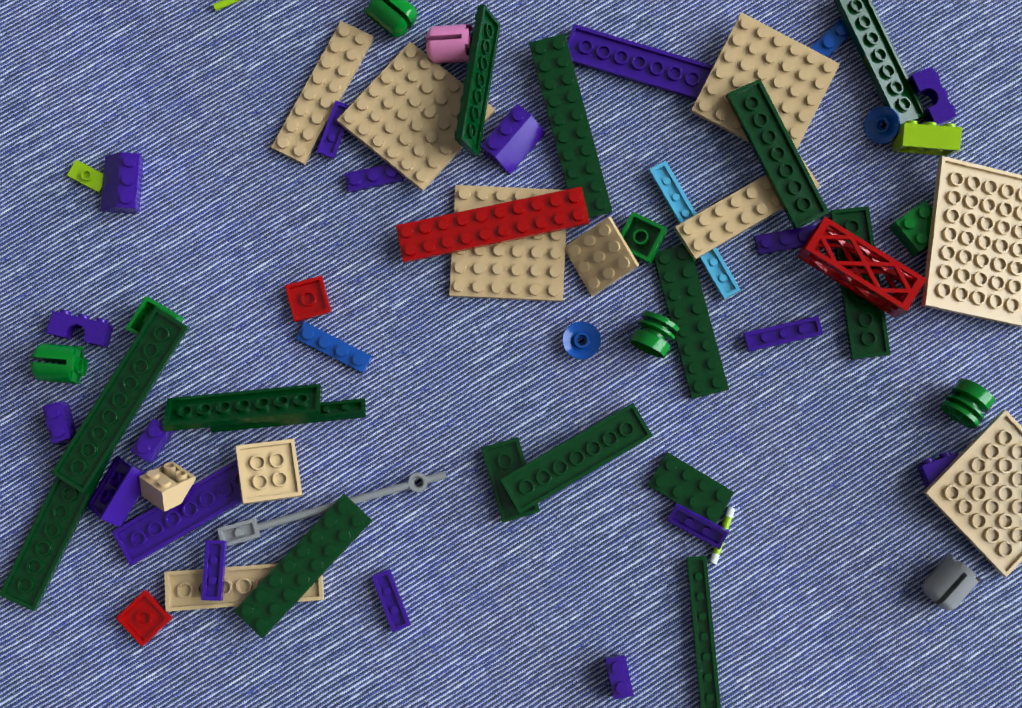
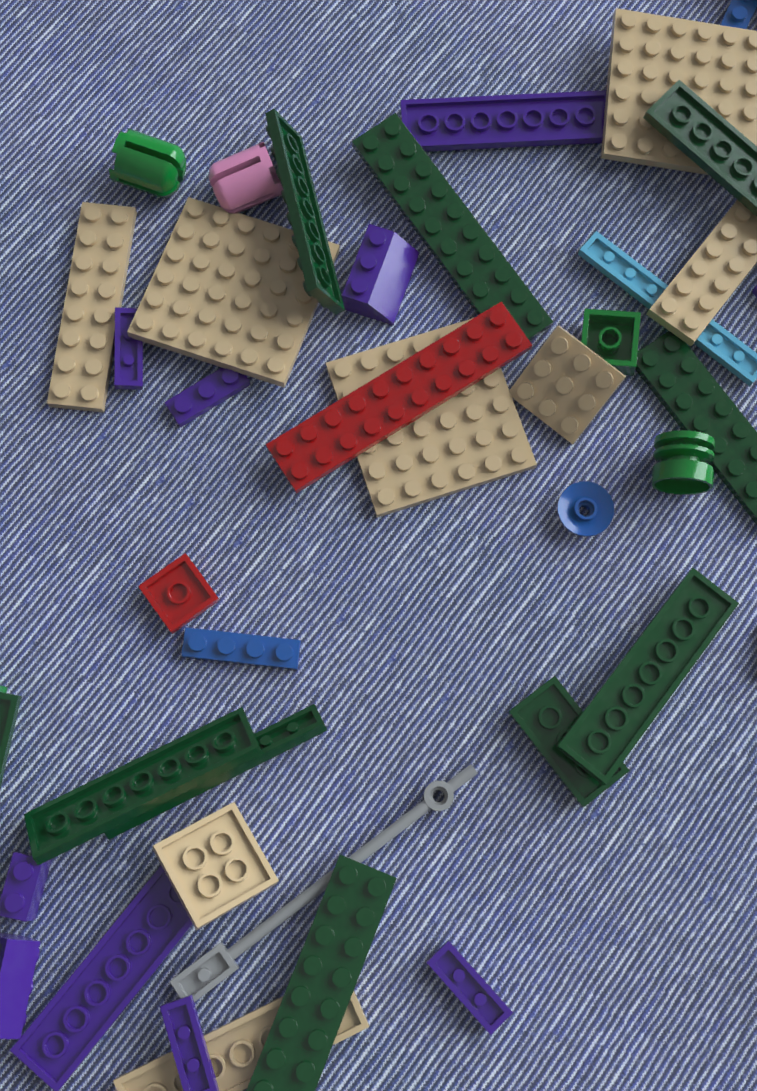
camera: 25 degrees left, 5 degrees down
tan slope [139,461,196,512] -> none

